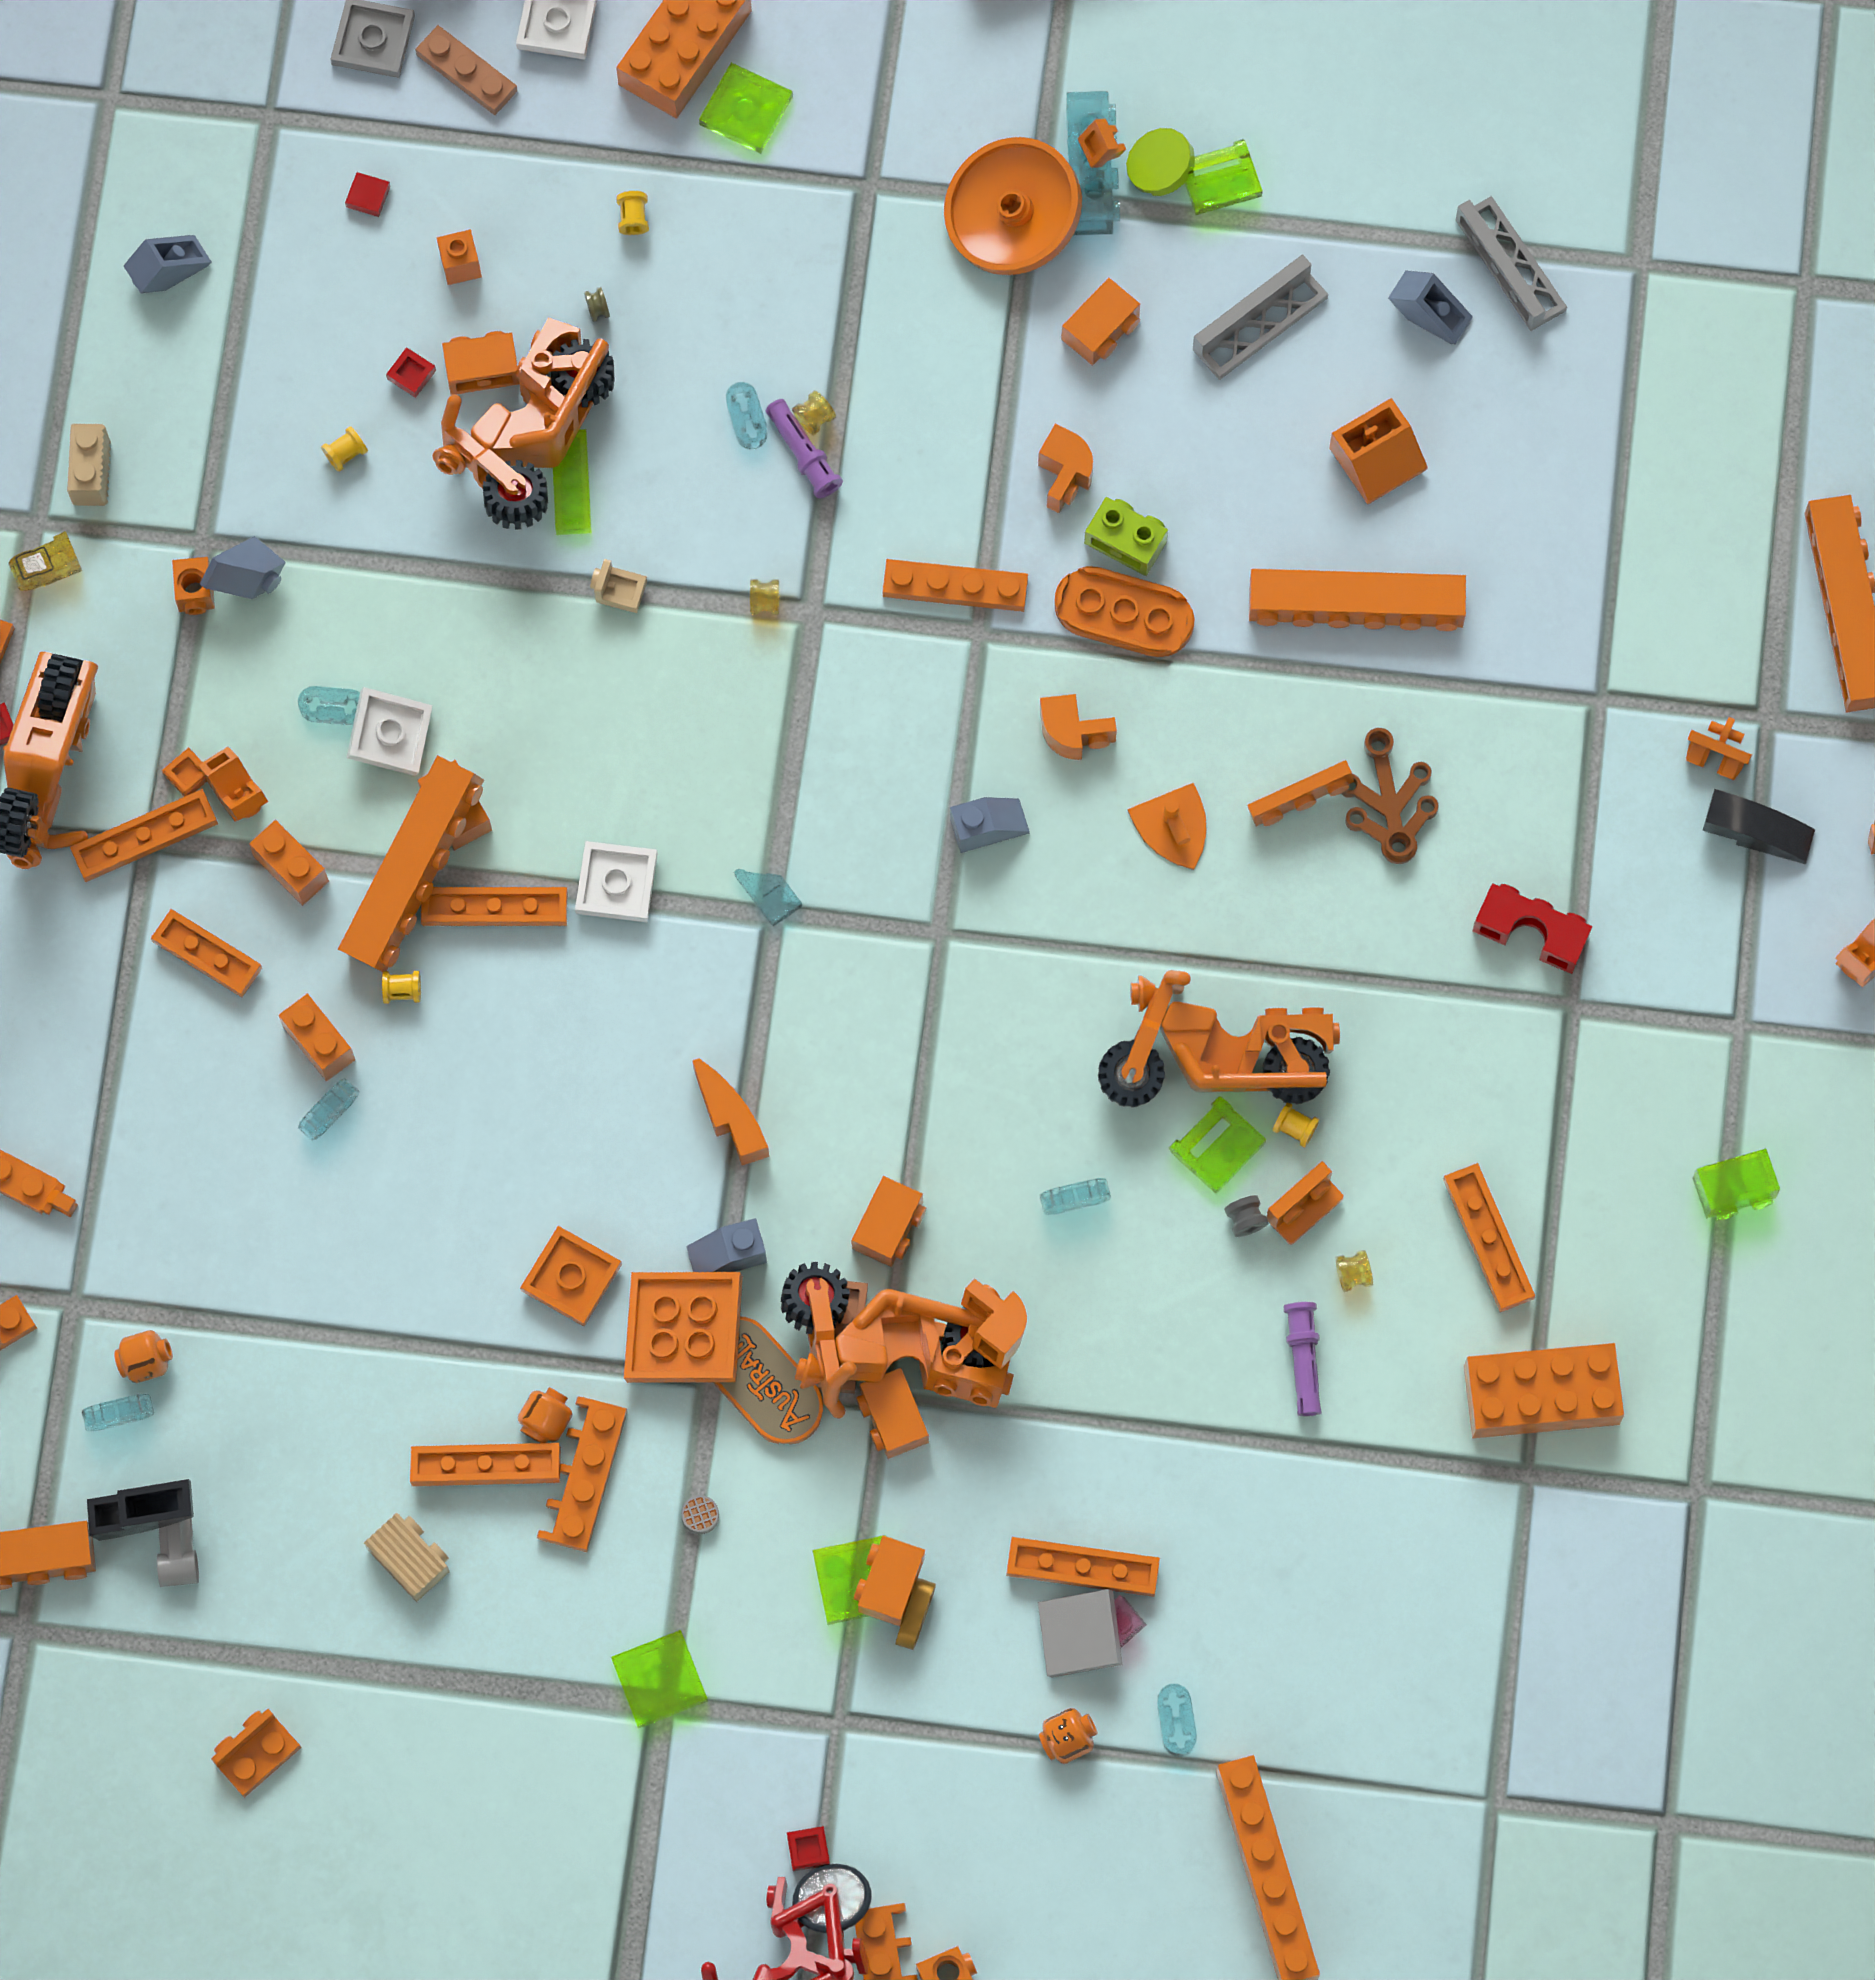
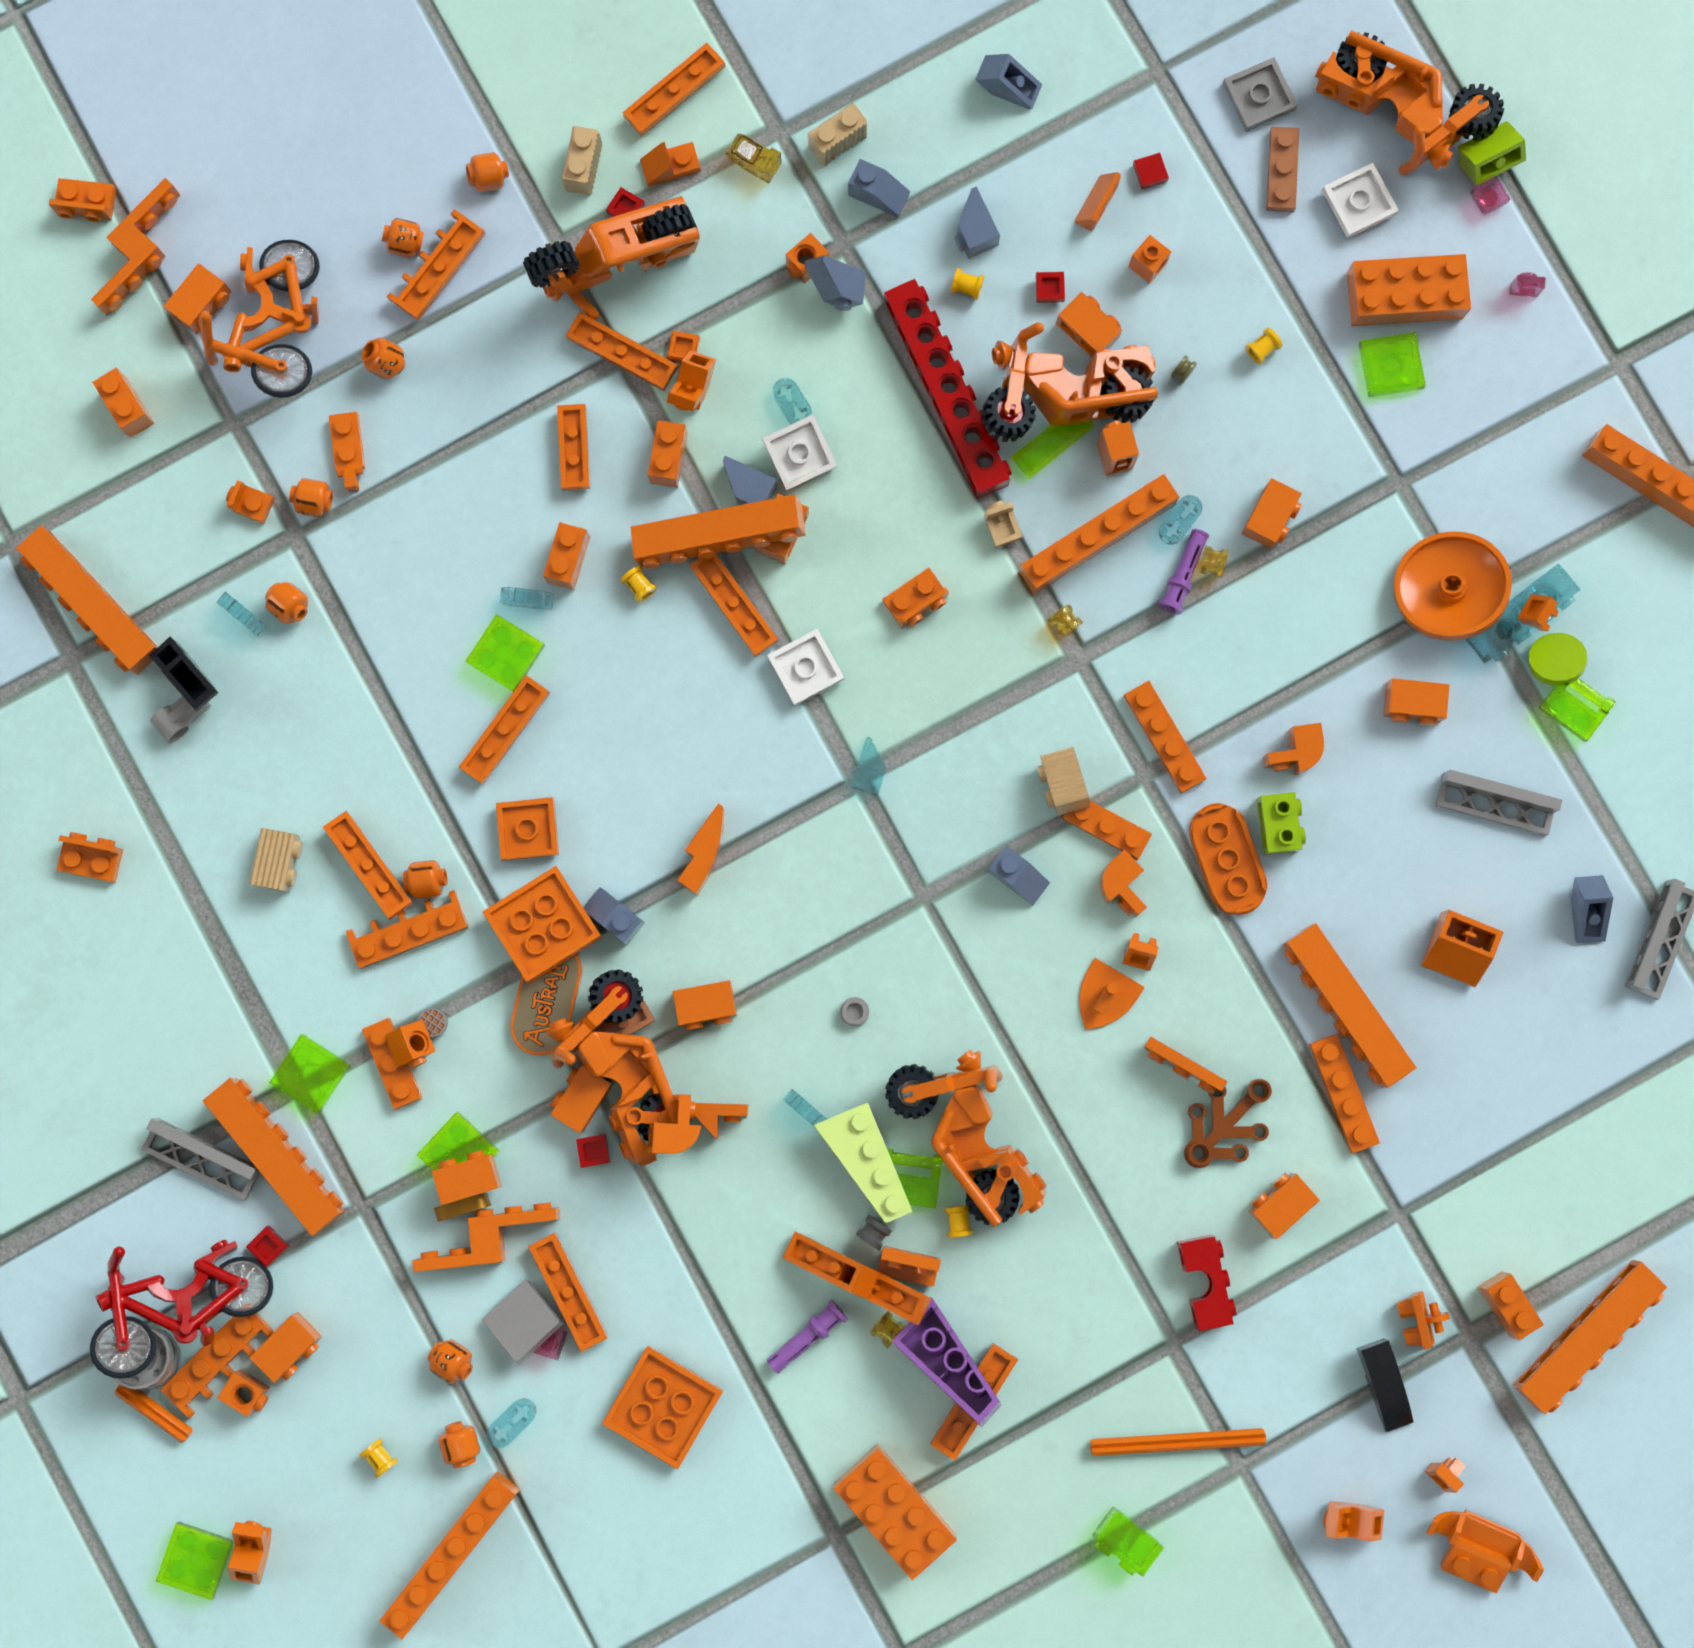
camera: 55 degrees right, 10 degrees up
none -> light grey fence [141,1118,260,1200]
none -> orange brick [202,1078,345,1236]
none -> orange brick [250,1312,322,1383]
none -> orange head [289,478,333,517]
none -> yellow bush [359,1438,398,1478]
none -> orange plate [362,1018,423,1109]
none -> orange brick [385,1019,436,1068]
none -> orange bracket [413,1202,560,1272]
none -> orange head [438,1421,480,1468]
none -> orange plate [459,675,550,785]
none -> clear neon green plate [465,614,545,692]
none -> red plate [576,1134,611,1168]
none -> orange plate [602,1345,724,1470]
none -> orange slope [695,1103,749,1139]
none -> sand blue slope [723,456,777,505]
none -> orange bracket [782,1231,931,1325]
none -> yellowish green wing [813,1102,913,1223]
none -> light grey tile [840,997,869,1026]
none -> sand blue slope [848,159,910,218]
none -> orange bracket [882,568,949,628]
none -> red brick [884,279,1012,499]
none -> medium lavender wedge [892,1298,1002,1427]
none -> sand blue slope [955,186,1000,259]
none -> orange brick [1019,474,1180,595]
none -> tan brick [1037,747,1090,816]
none -> orange plate [1062,801,1152,860]
none -> orange slope [1075,172,1121,231]
none -> orange axle [1090,1428,1266,1456]
none -> orange brick [1097,421,1139,476]
none -> orange tile [1122,933,1159,971]
none -> orange brick [1241,478,1302,549]
none -> orange brick [1248,1173,1320,1240]
none -> orange plate [1308,1034,1380,1153]
none -> orange brick [1478,1271,1544,1341]

